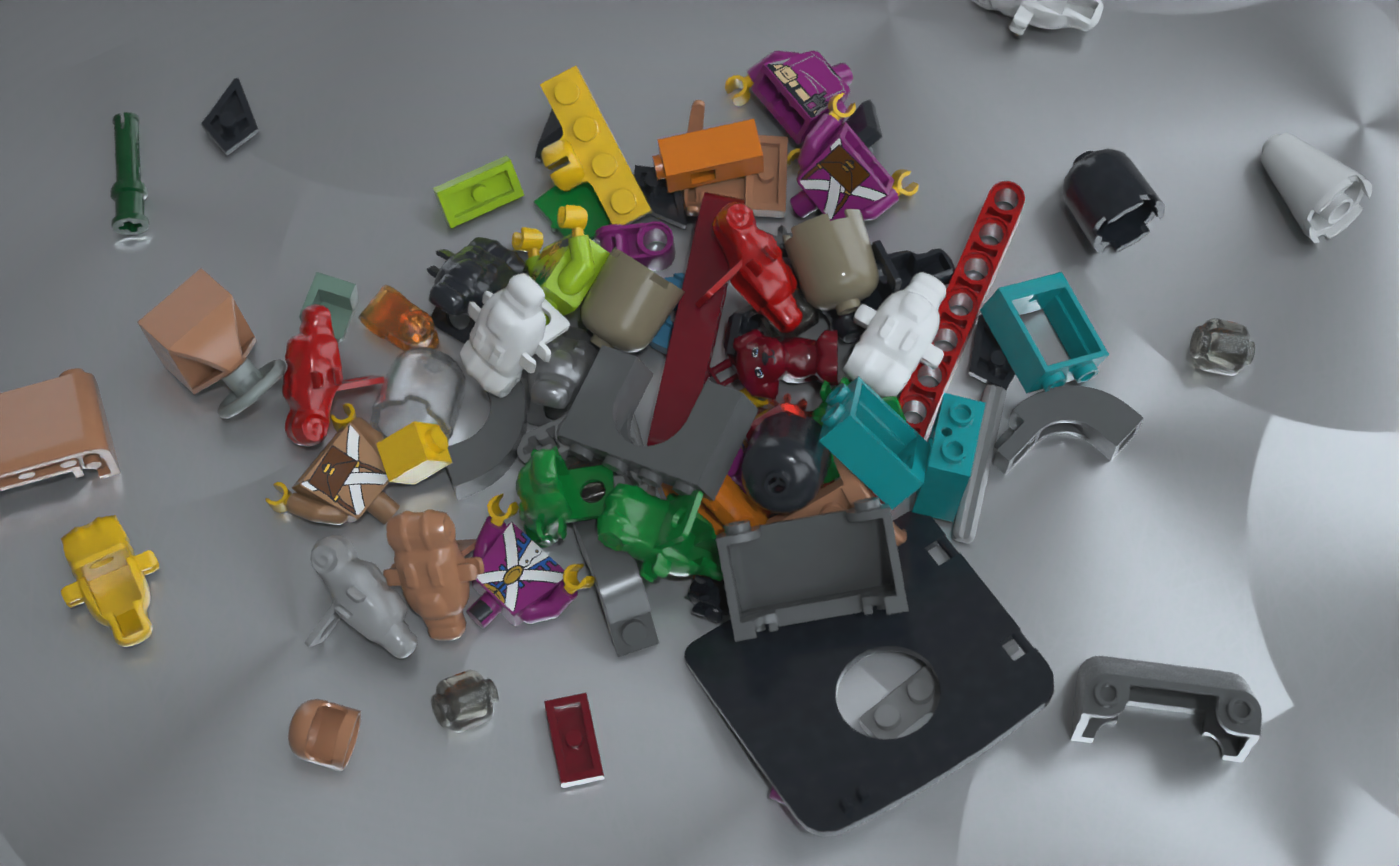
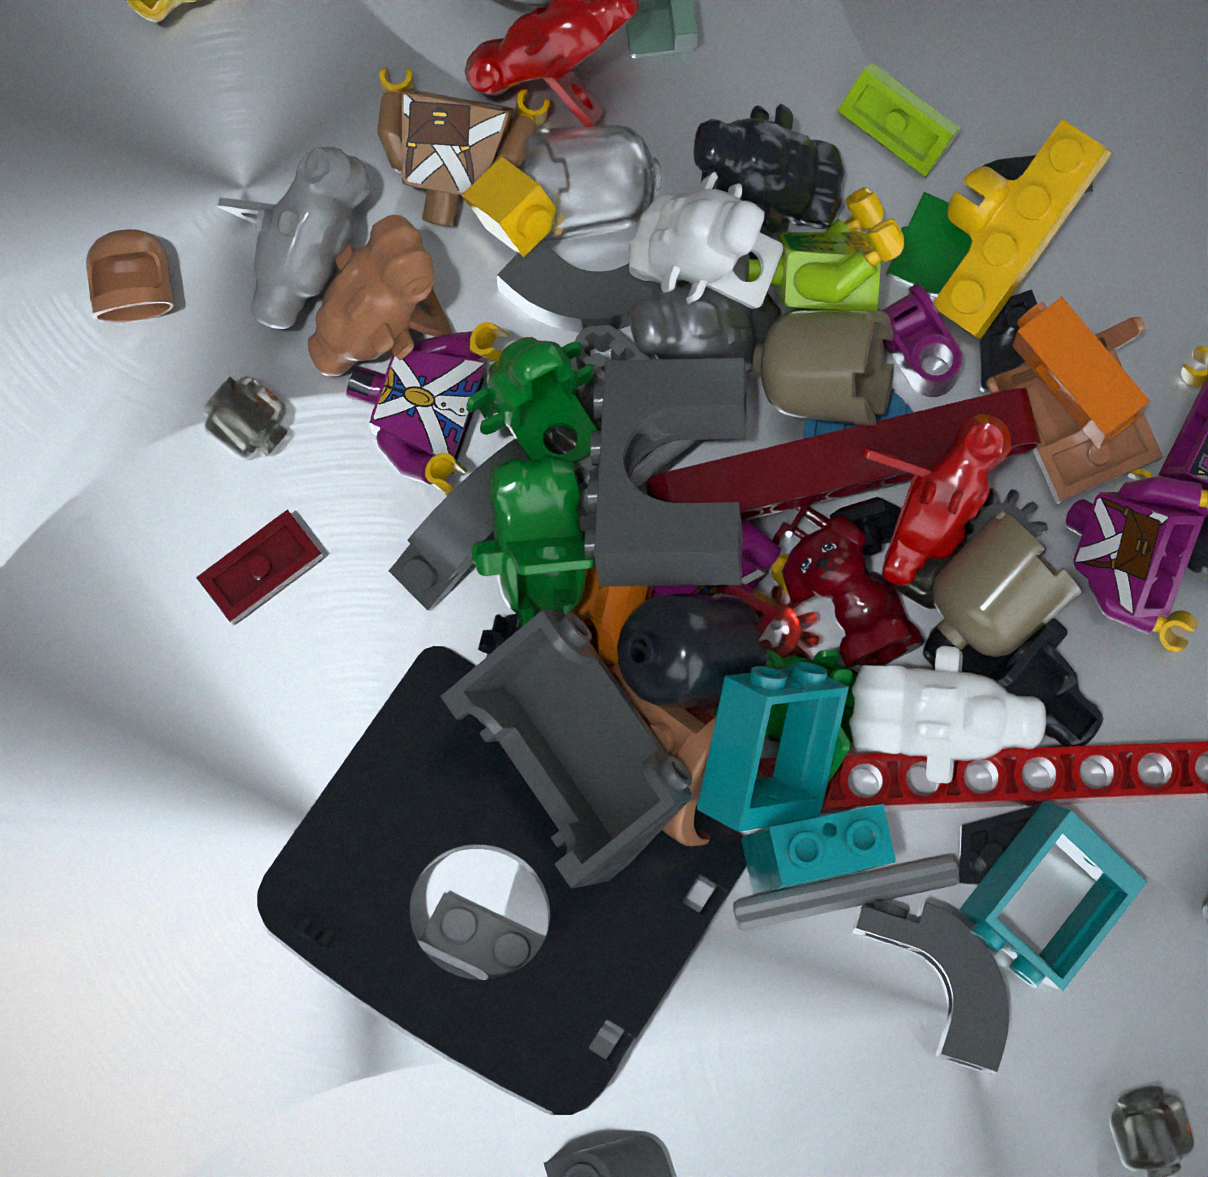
camera: 65 degrees right, 10 degrees up
clear orange piece [358,285,439,359] -> none

